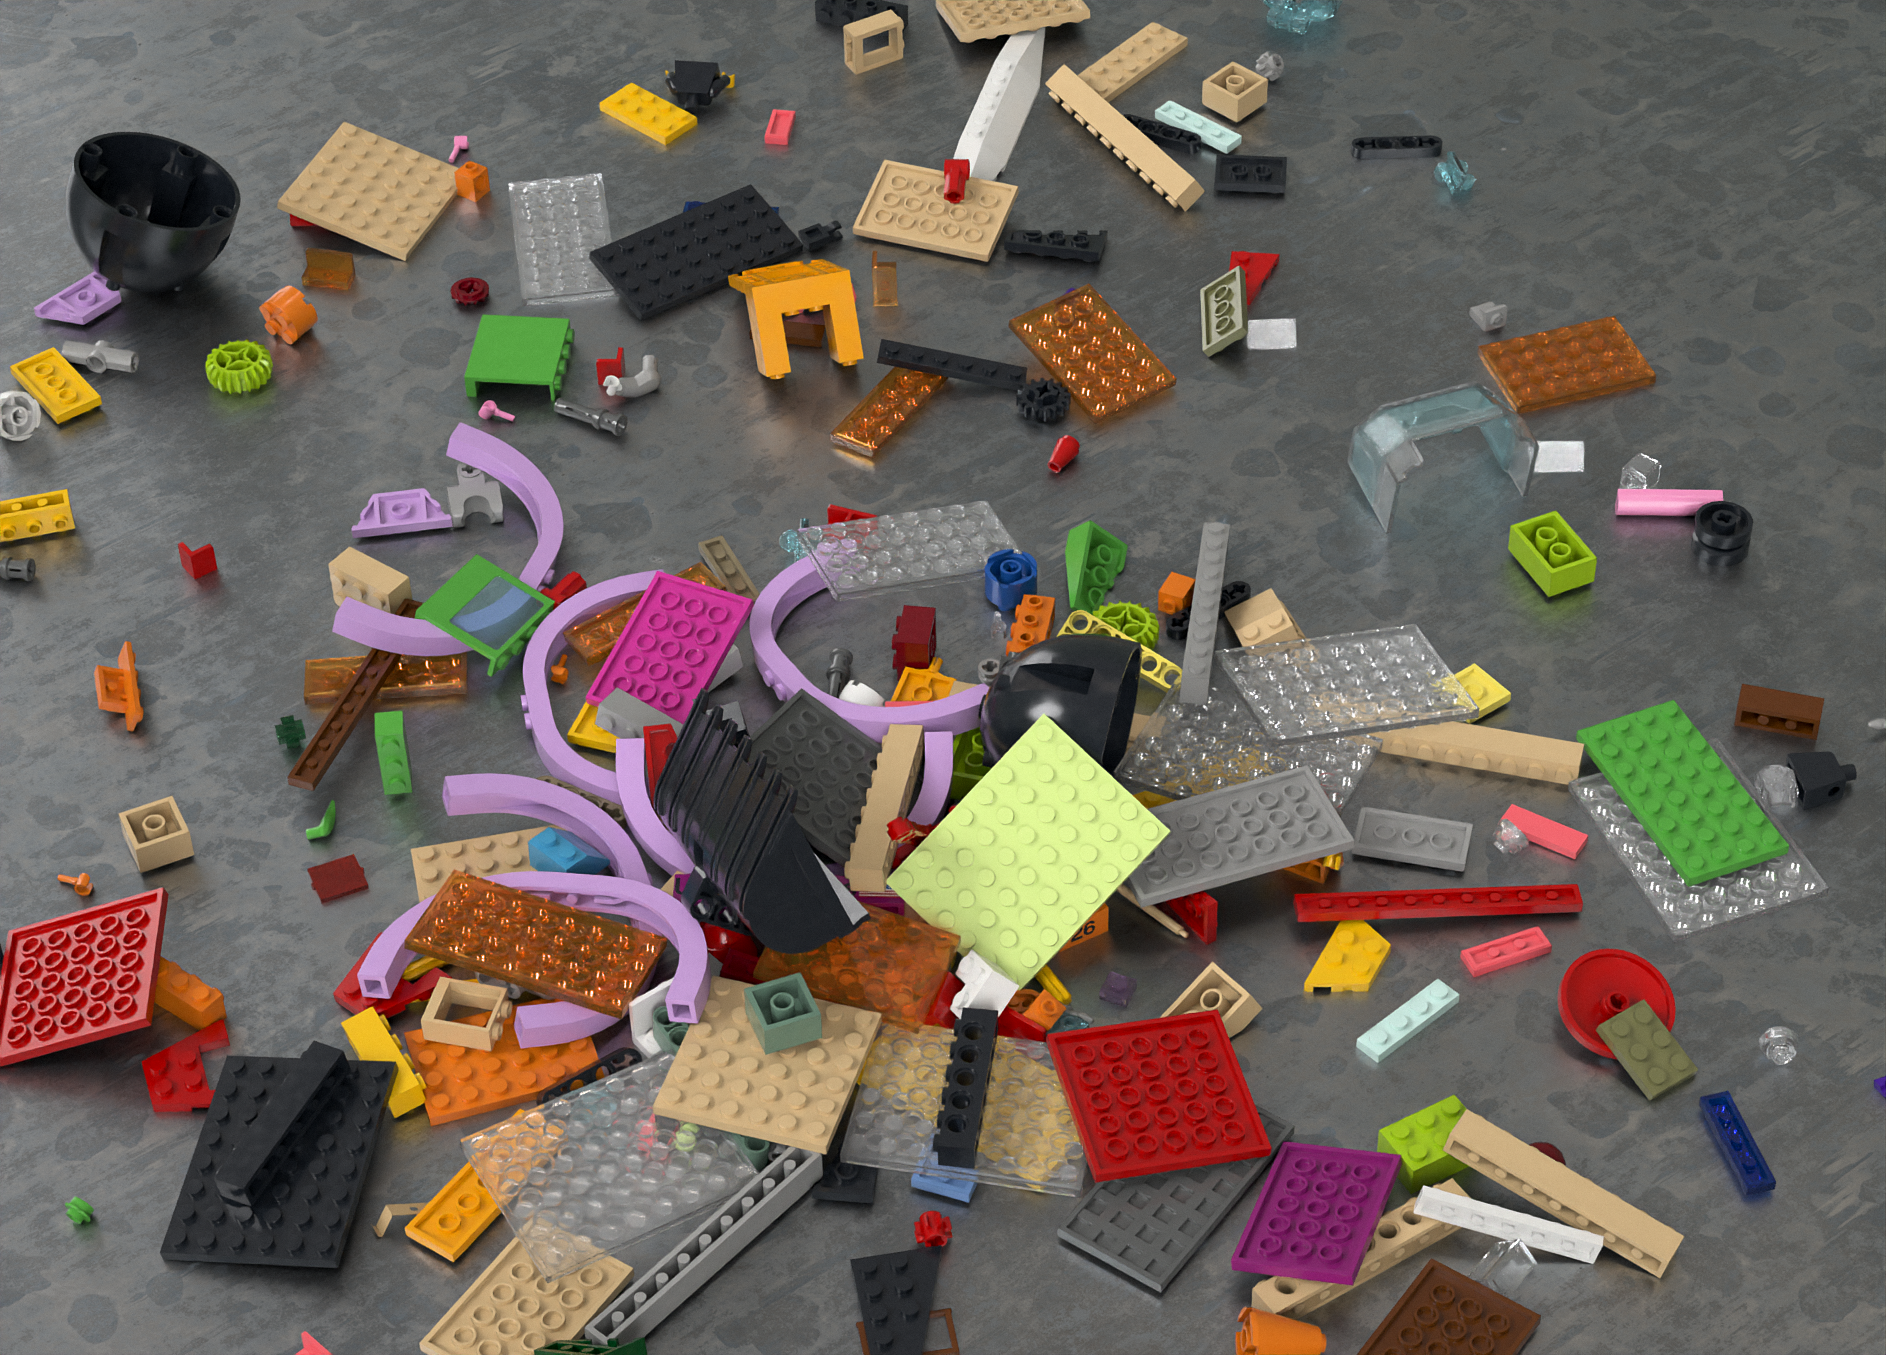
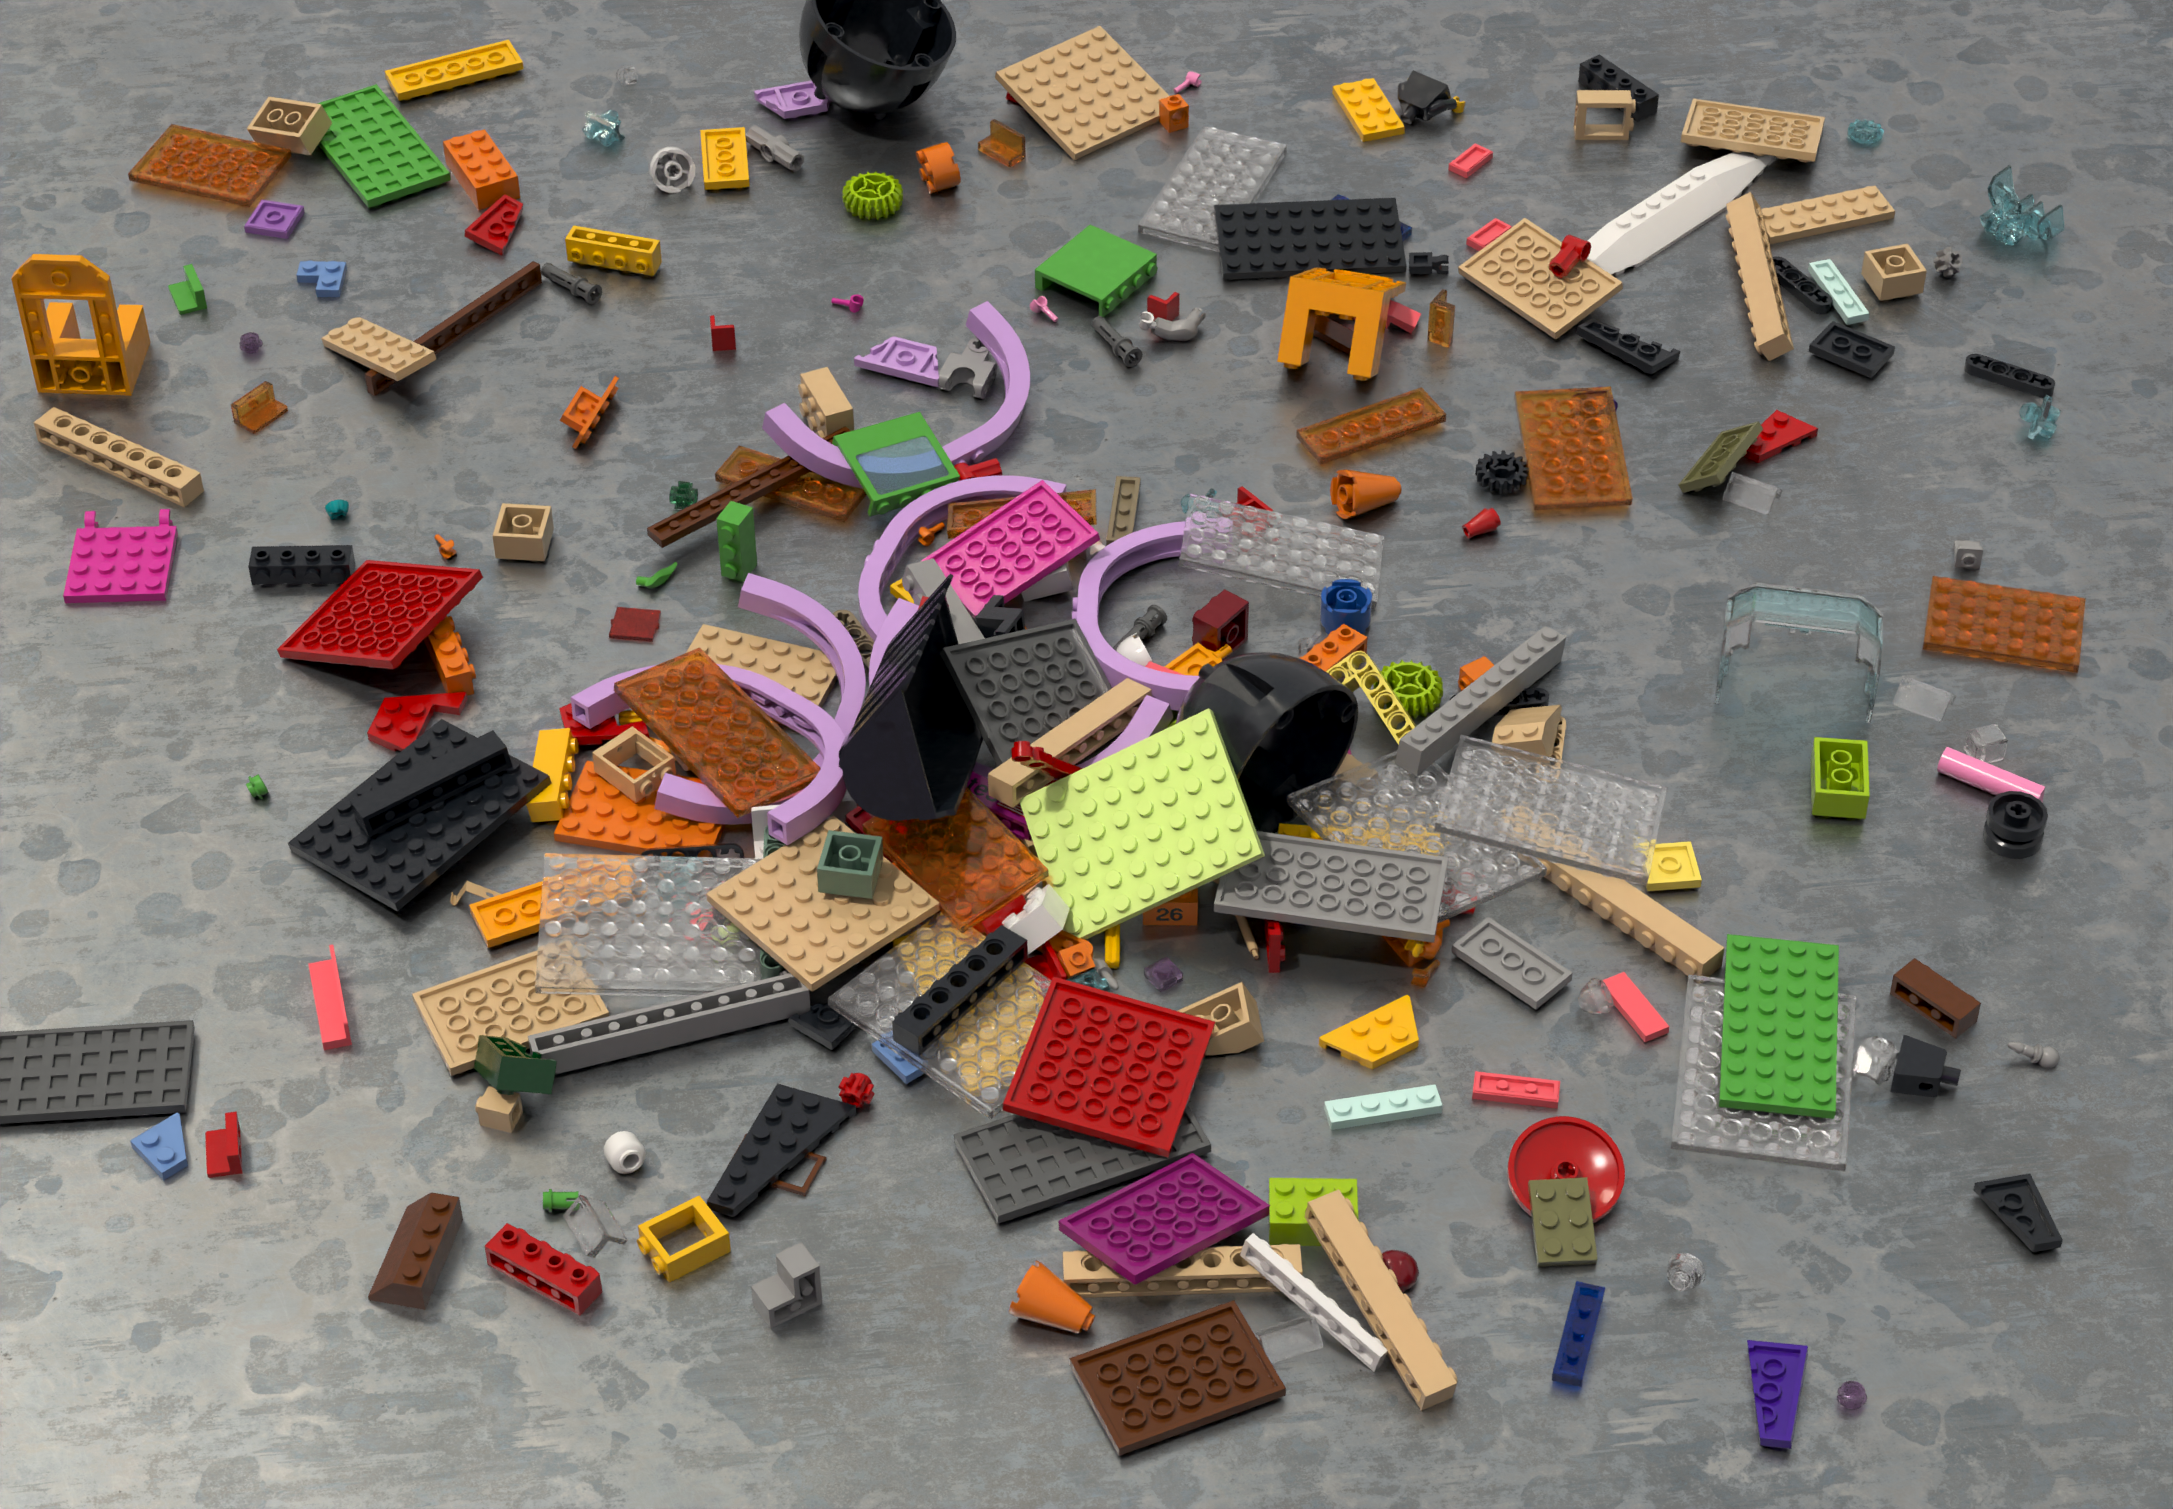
camera: 30 degrees right, 0 degrees up
dark red gear [450,277,489,306] -> none
dark azure slope [528,827,610,875] -> none
black plate [877,339,1028,391] -> none
bright green wedge [1065,520,1128,615] -> none
red plate [1293,884,1583,922] -> none
none -> dark pink hand [831,294,864,313]
none -> orange cone [1330,469,1402,519]
none -> clear orange hand [1411,960,1440,987]
none -> coral tile [1466,218,1512,251]

